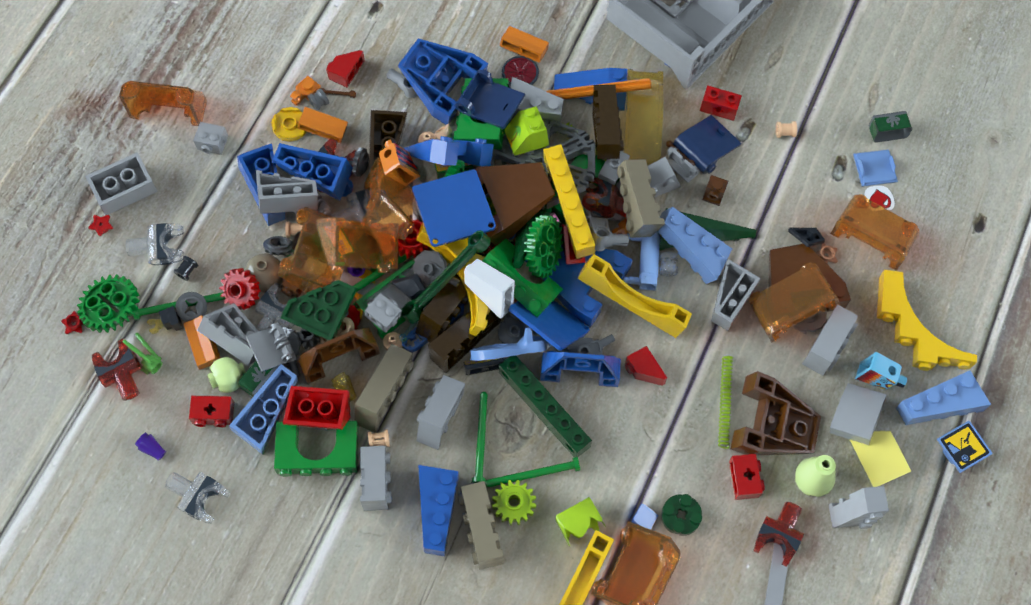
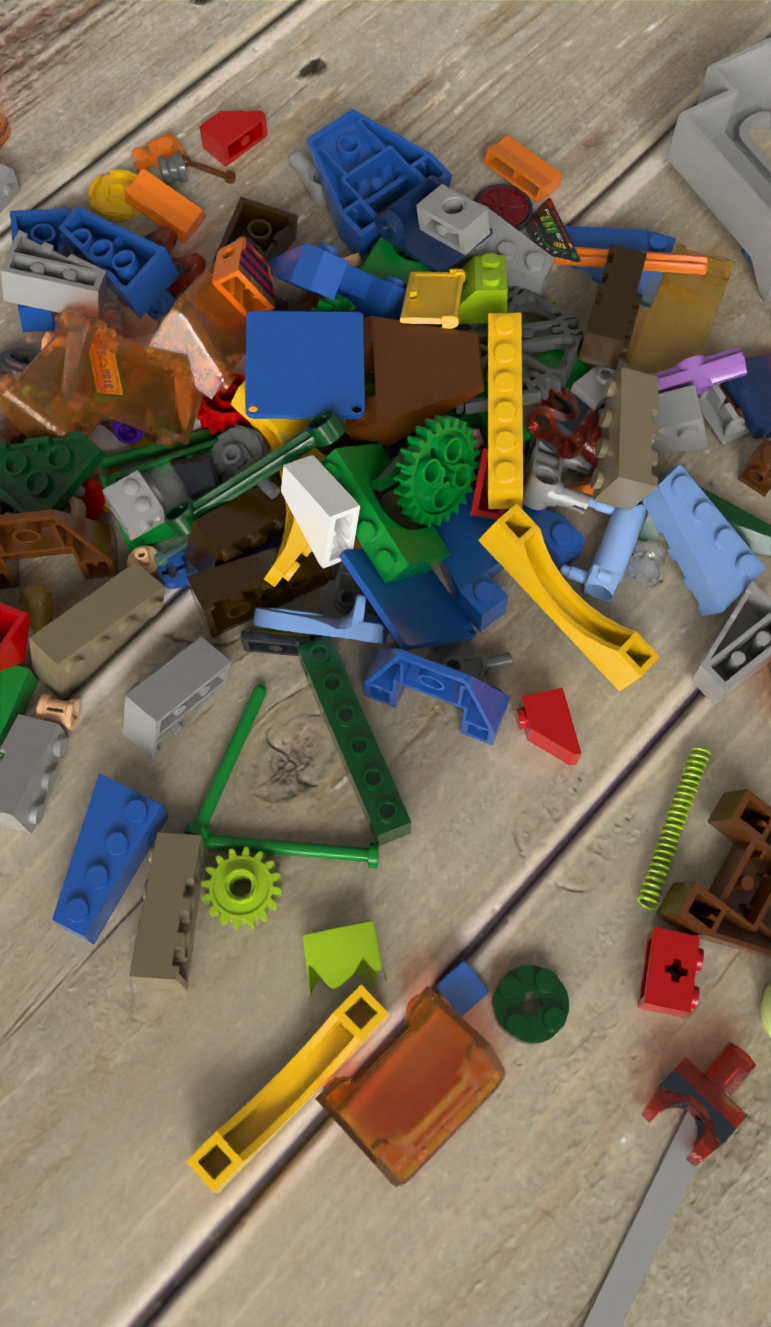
camera: 20 degrees right, 0 degrees up
dark grey gear [352,147,369,177] -> none
none -> yellow door [400,269,466,328]
none -> light grey brick [416,184,490,255]
none -> black sticker [527,198,581,262]
none -> medium lavender piece [652,346,747,395]

